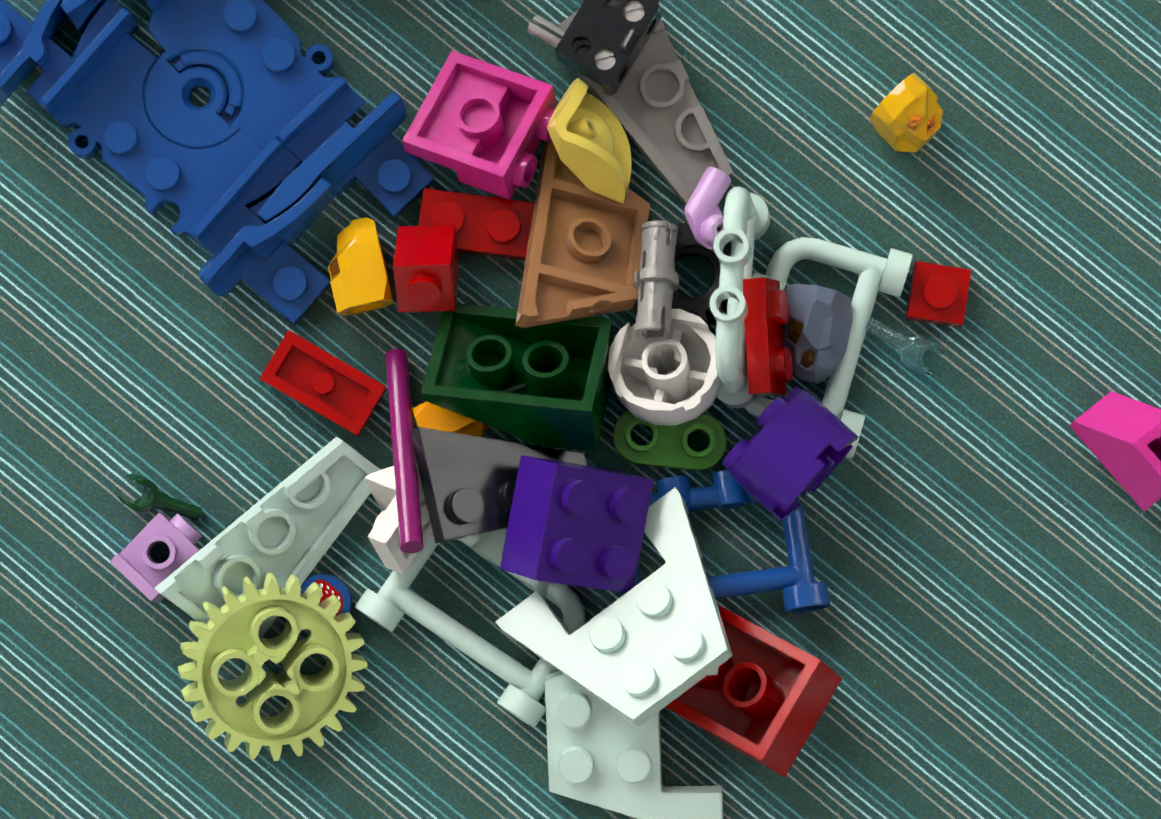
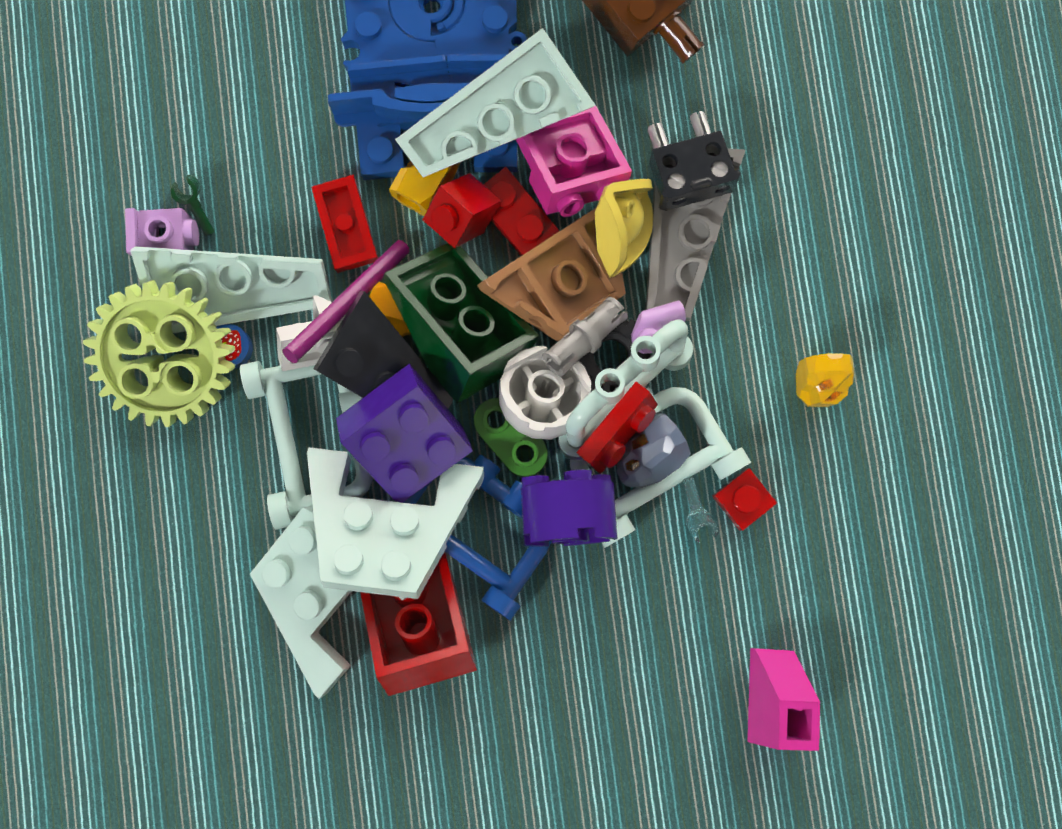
camera: 45 degrees right, 0 degrees up
none -> light aqua wing [395,28,596,178]

